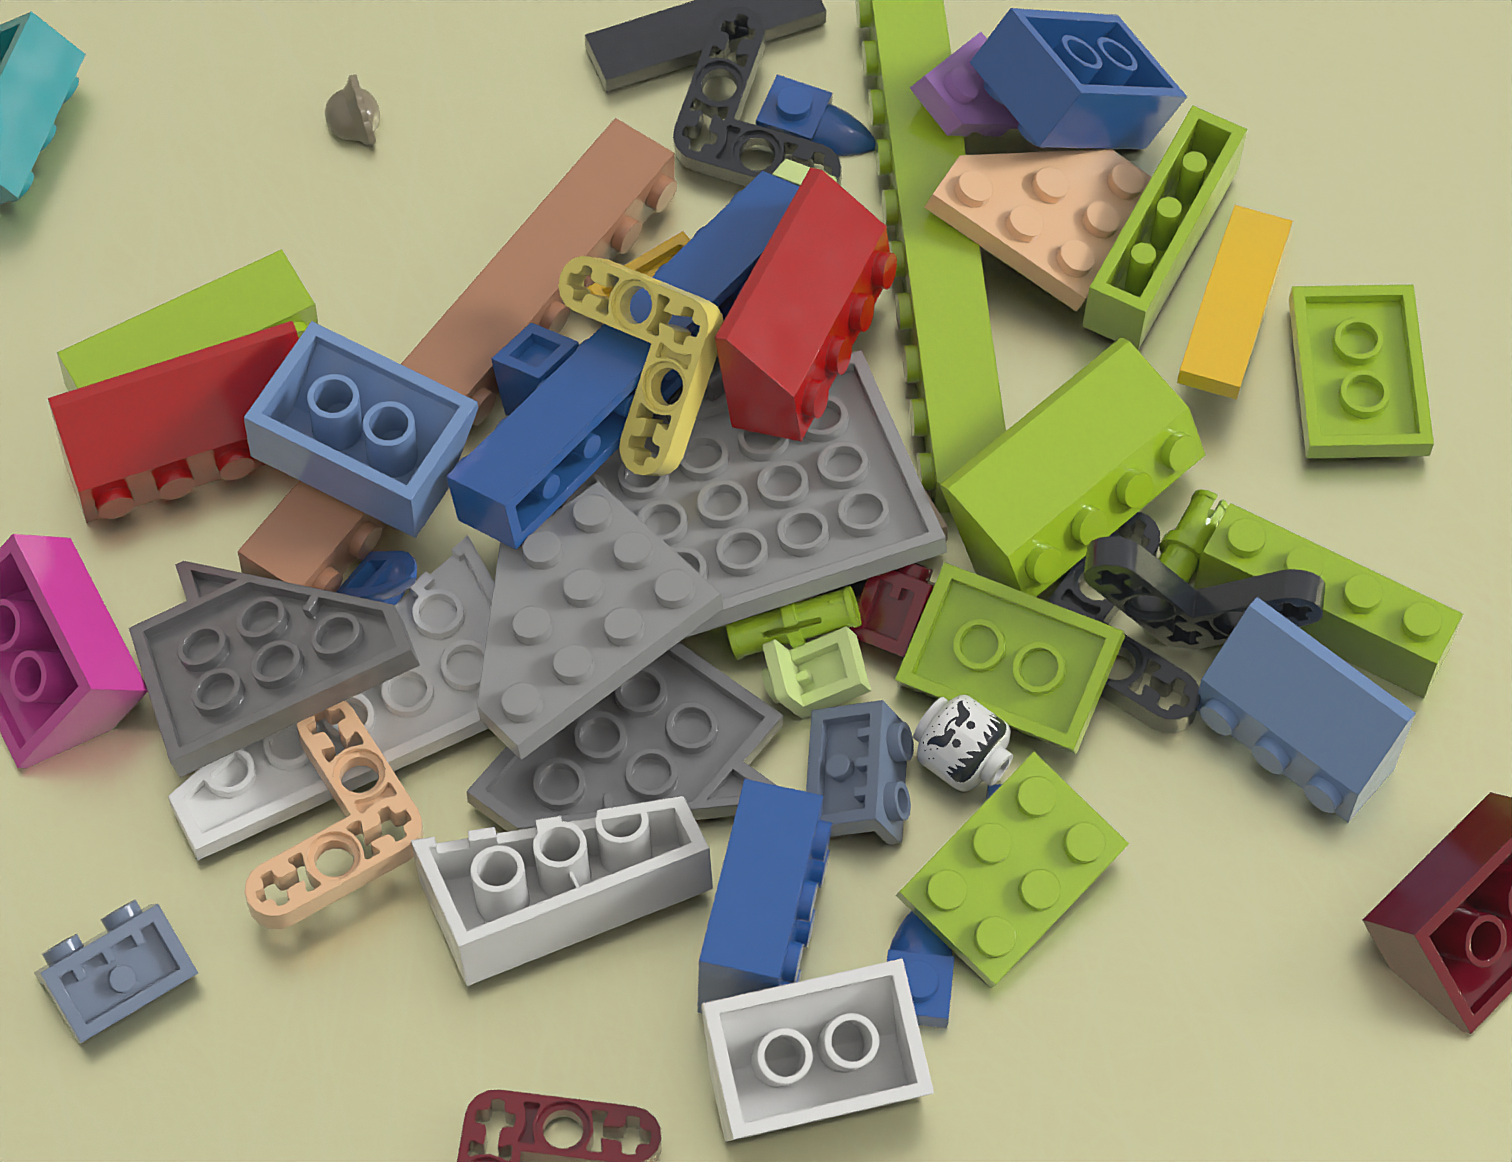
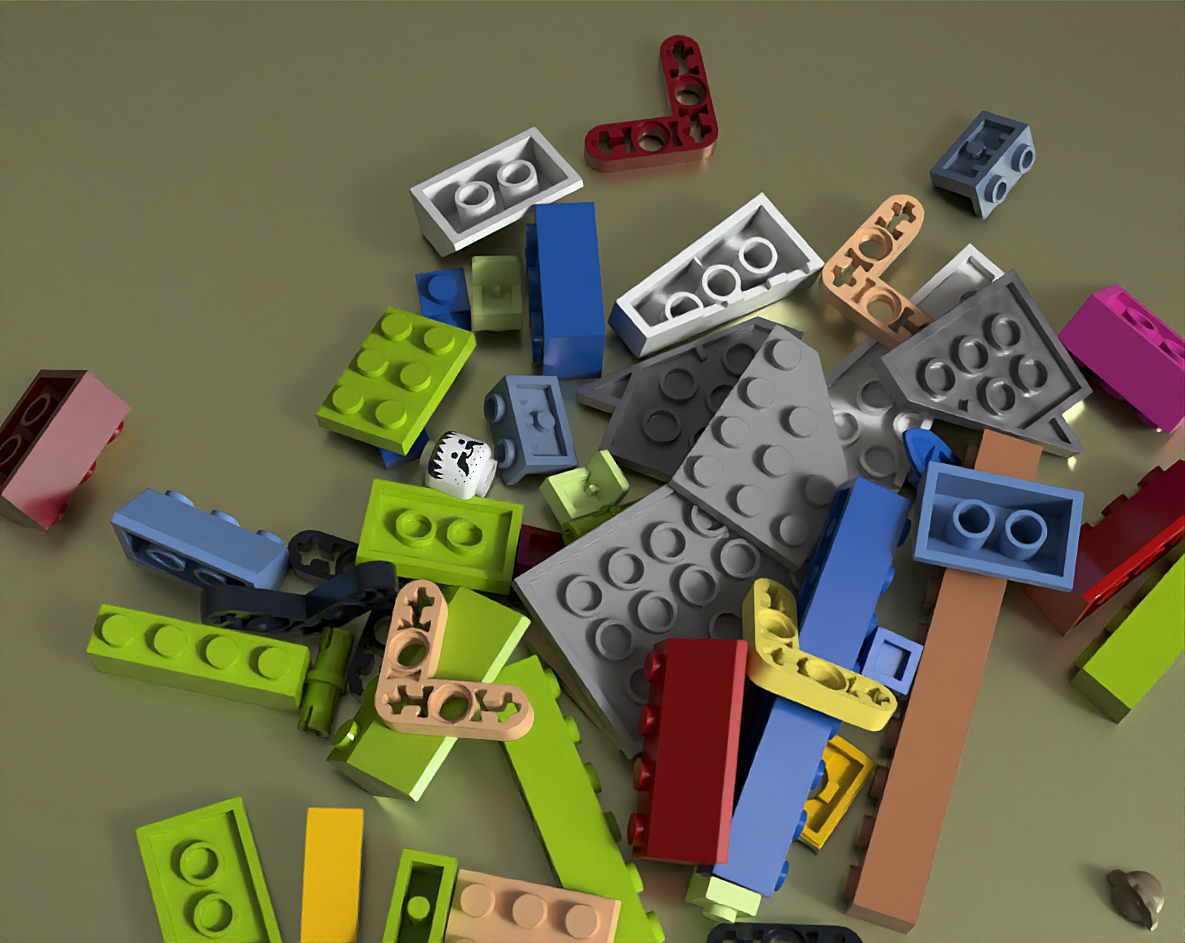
camera: 160 degrees right, 5 degrees up
none -> light nougat beam [375,579,534,741]
none -> yellowish green bracket [472,255,523,332]

